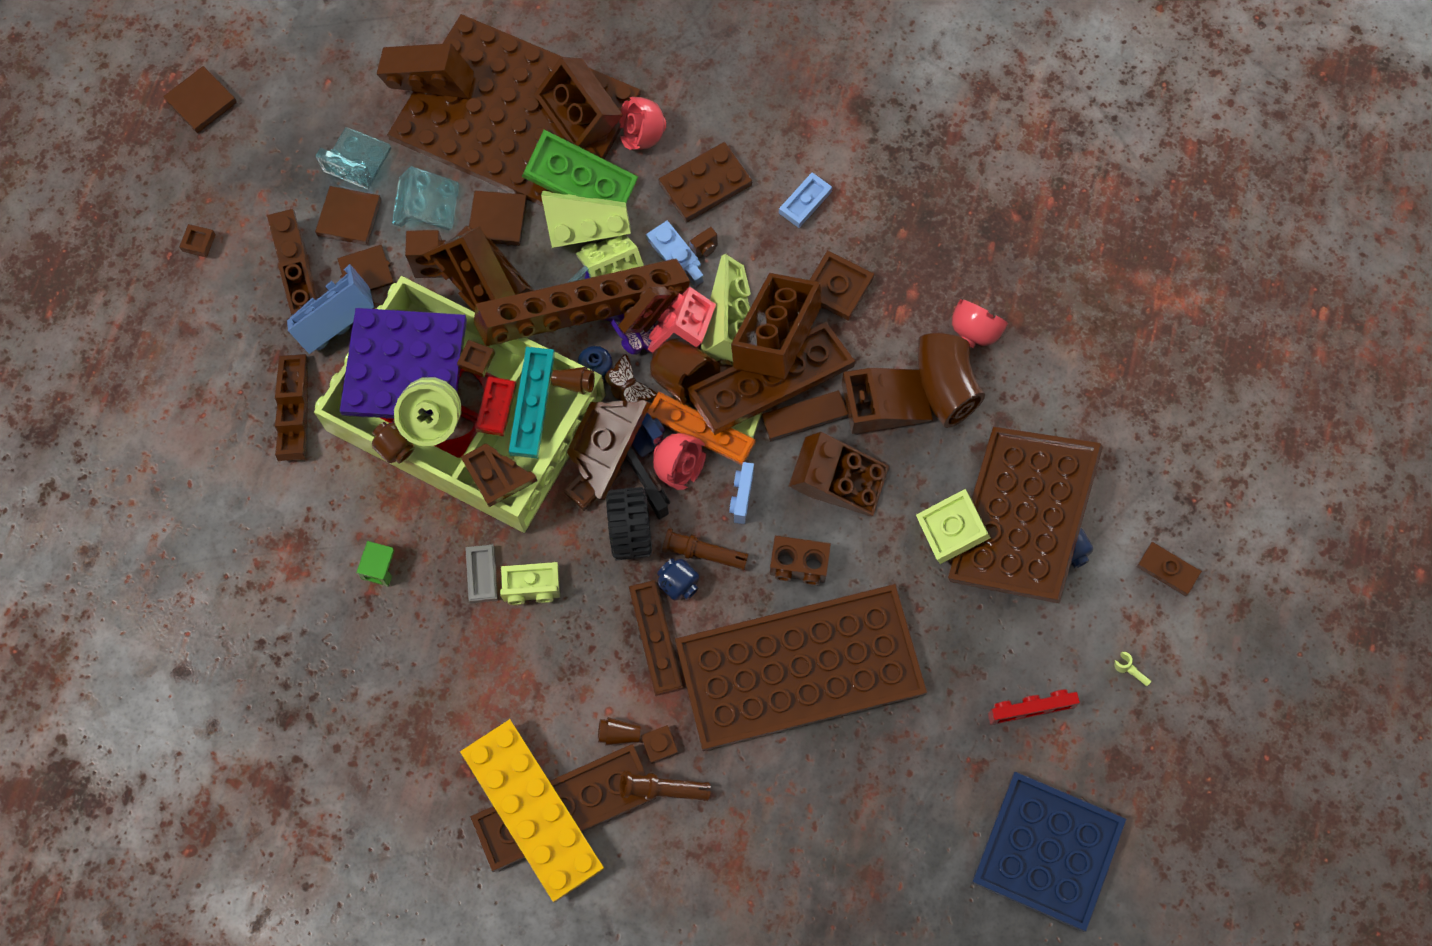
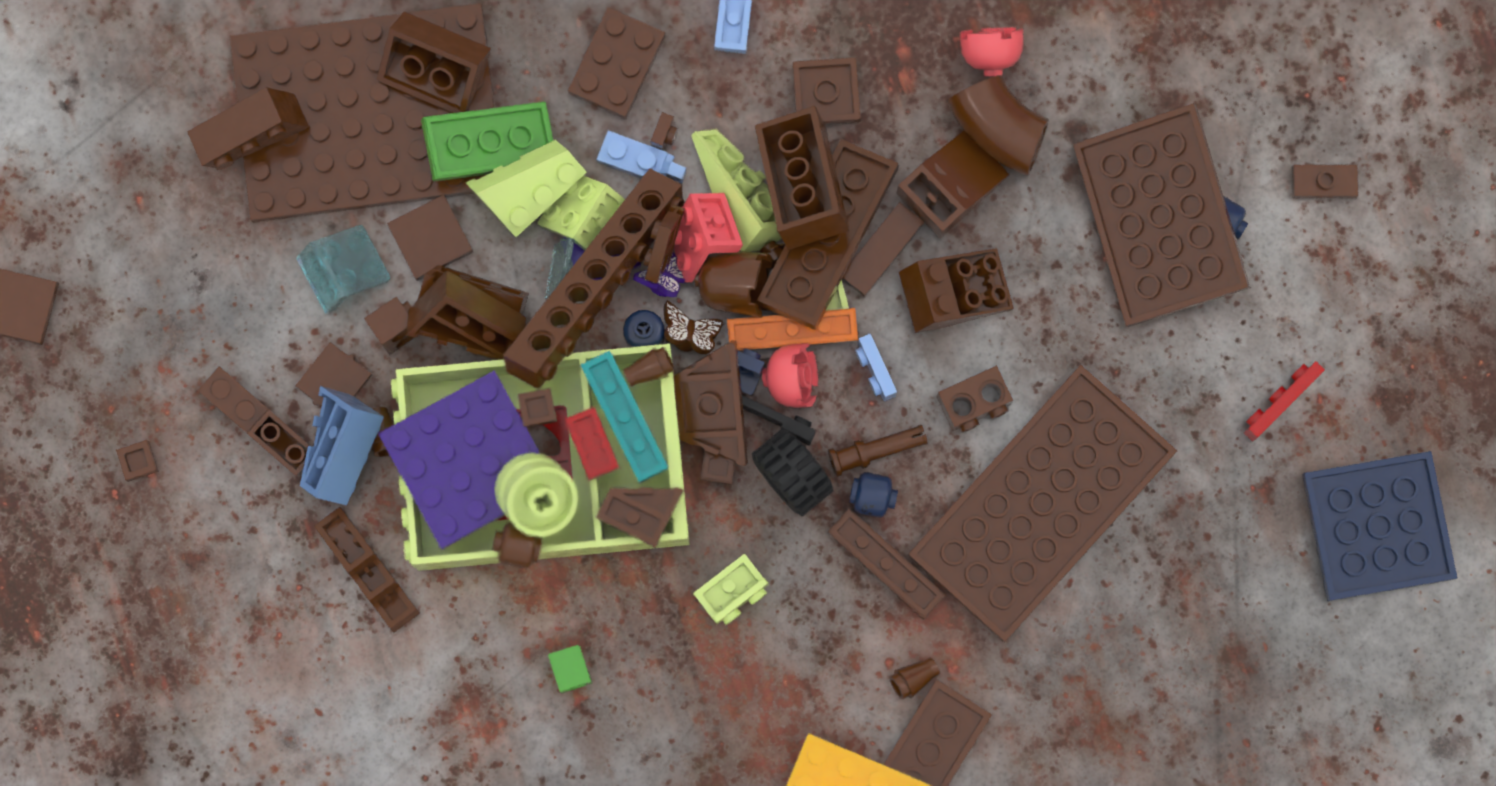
camera: 35 degrees left, 10 degrees up
reddish brown tile [315,186,382,245] -> none
clear light blue bracket [316,127,391,189] -> none
light grey tile [465,544,498,604] -> none
coral cylinder [619,97,666,150] -> none
reddish brown pin [620,771,711,801] -> none
reddish brown plate [641,725,678,764] -> none
yellowish green plate [916,489,990,564] -> none
yellowish green hand [1114,652,1151,686] -> none

